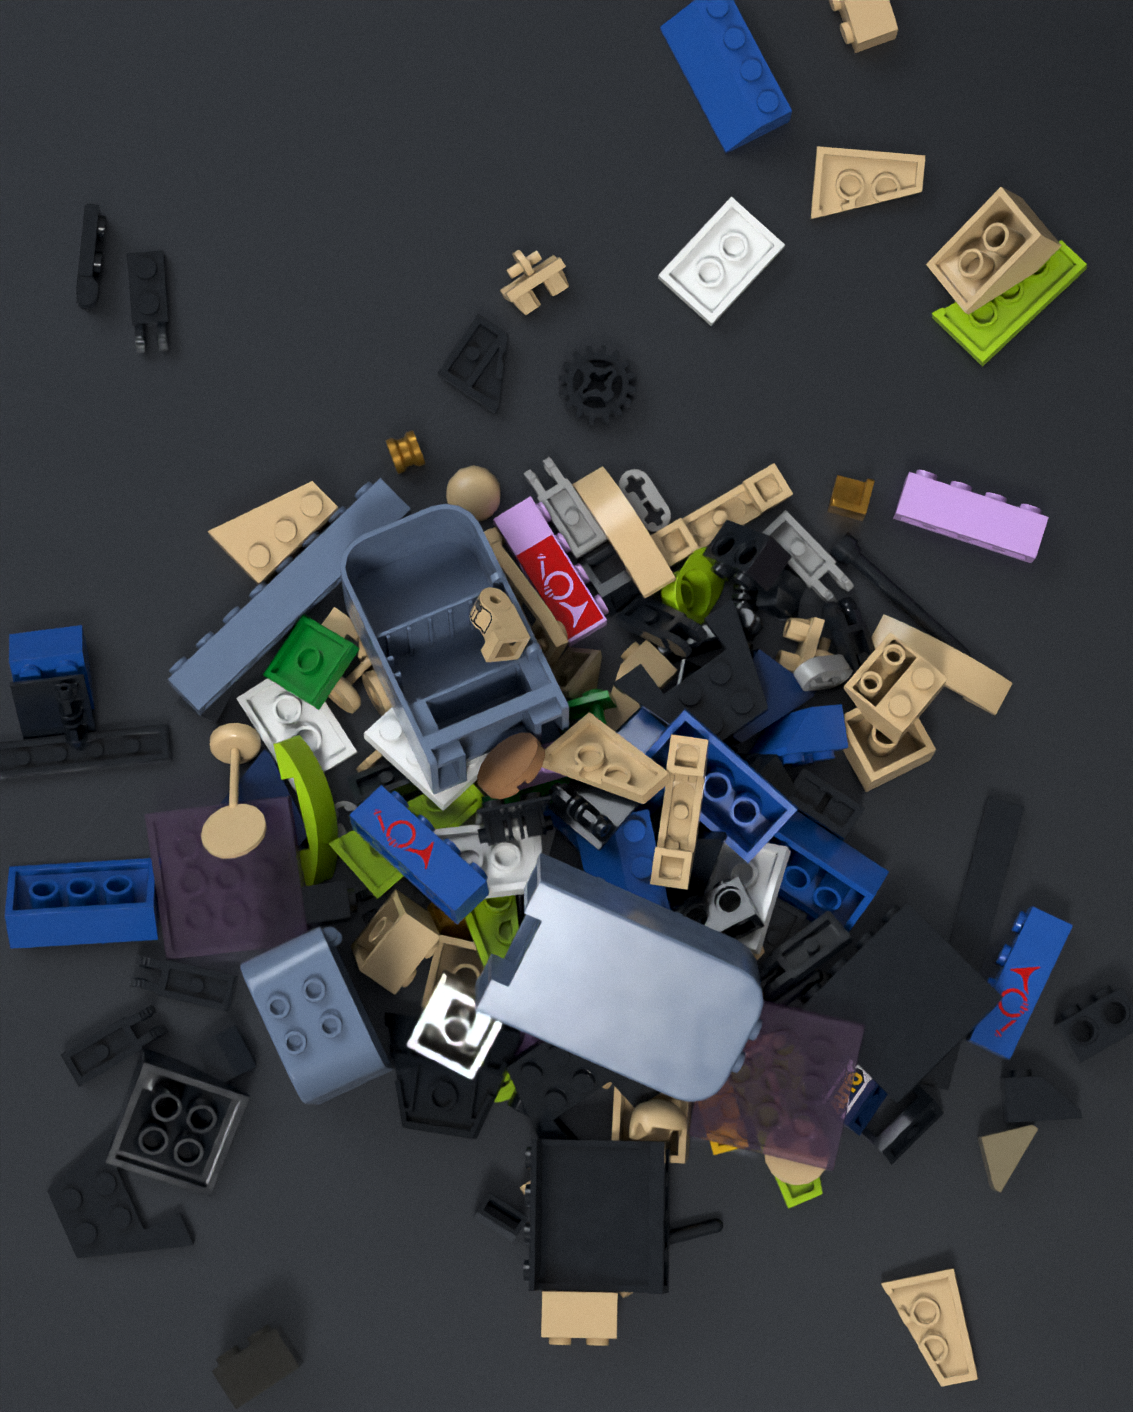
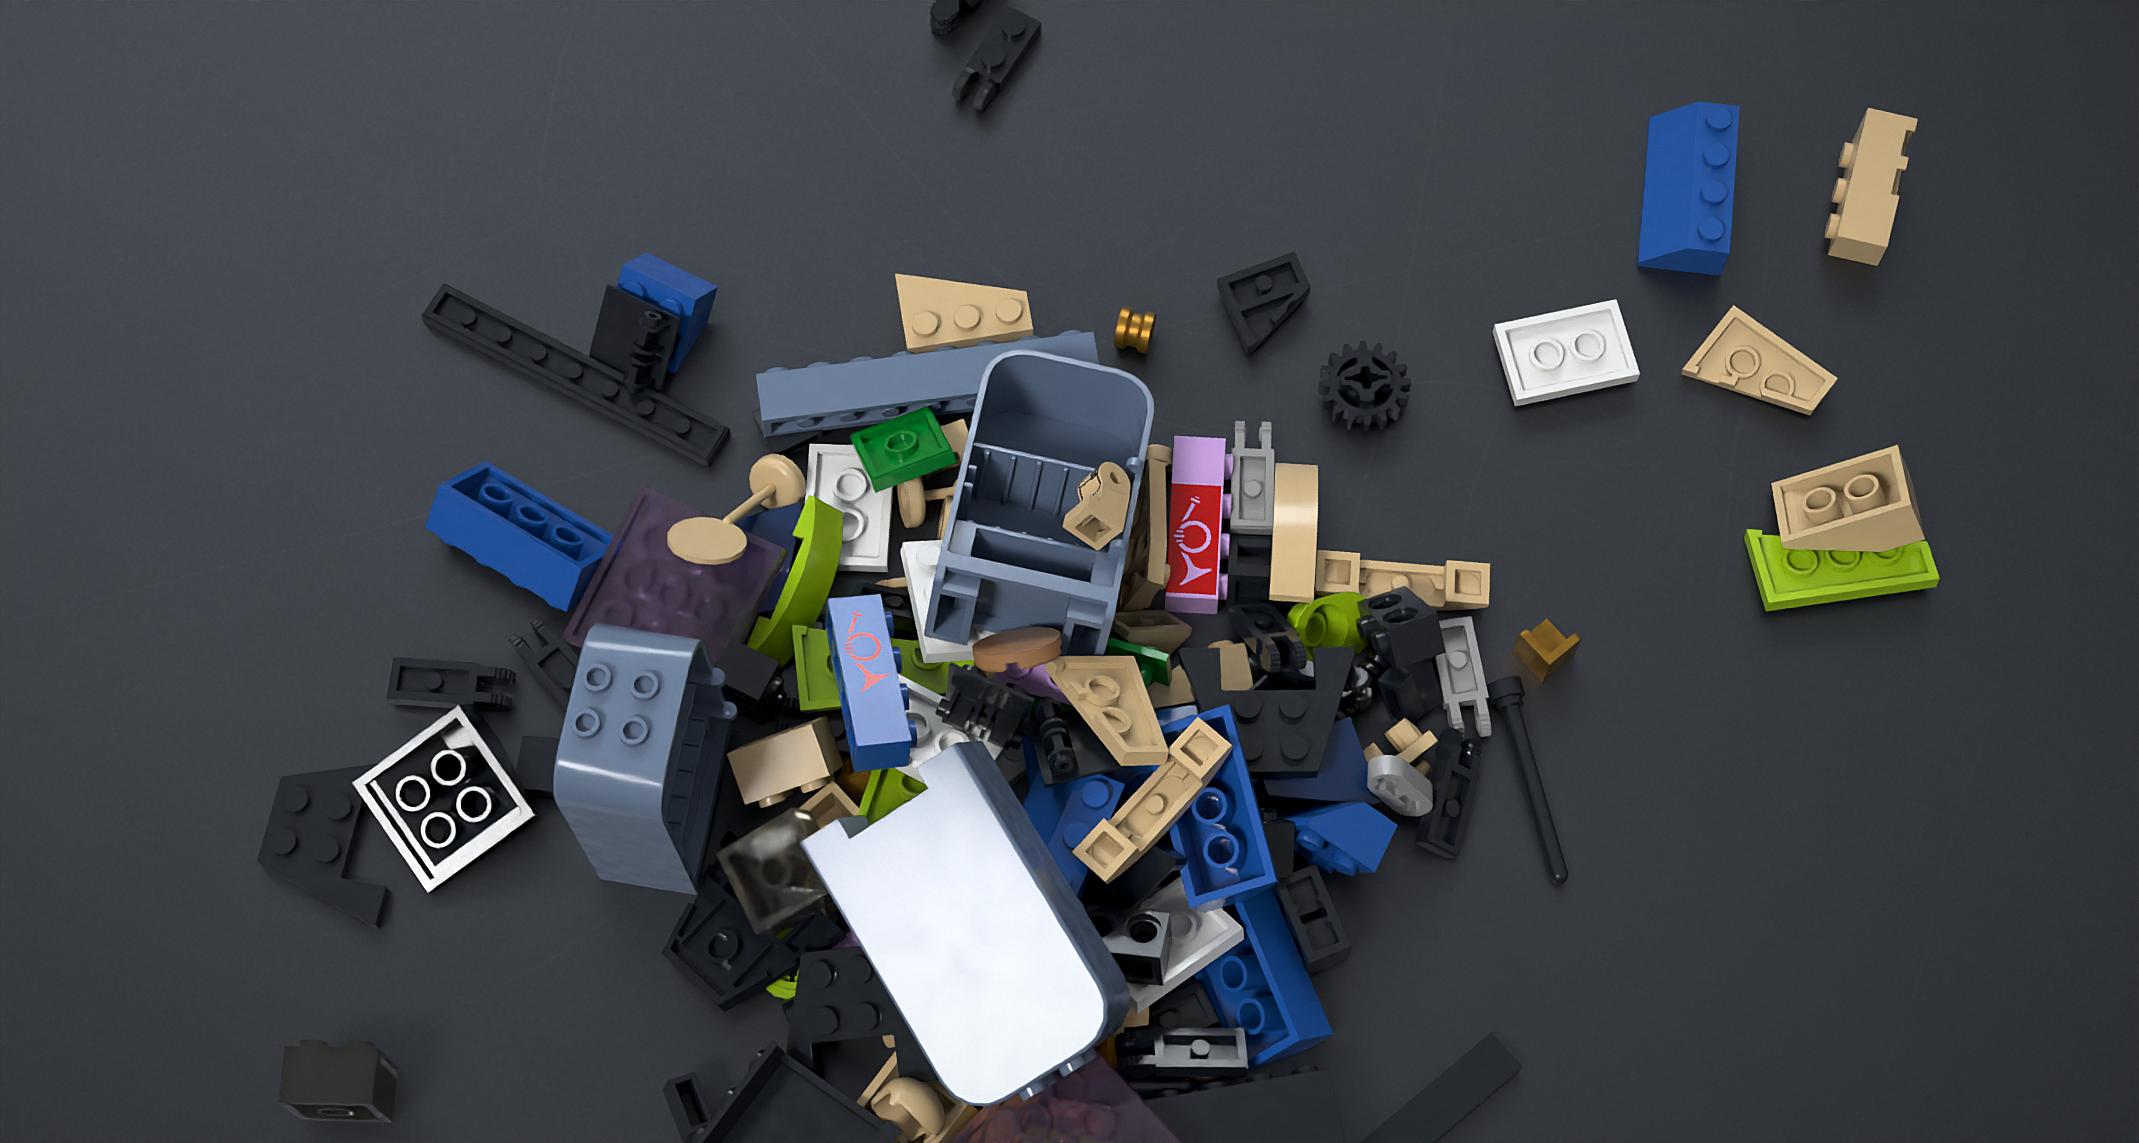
camera: 40 degrees right, 15 degrees down
tan hair [446,465,501,522] -> none
tan hips [500,250,569,315] -> none
light grey beam [619,469,671,534] -> none
tan brick [843,707,936,792] -> none
tan slope [844,632,948,744] -> none
tan slope [871,615,1012,716] -> none
lavender brick [893,470,1049,563] -> none

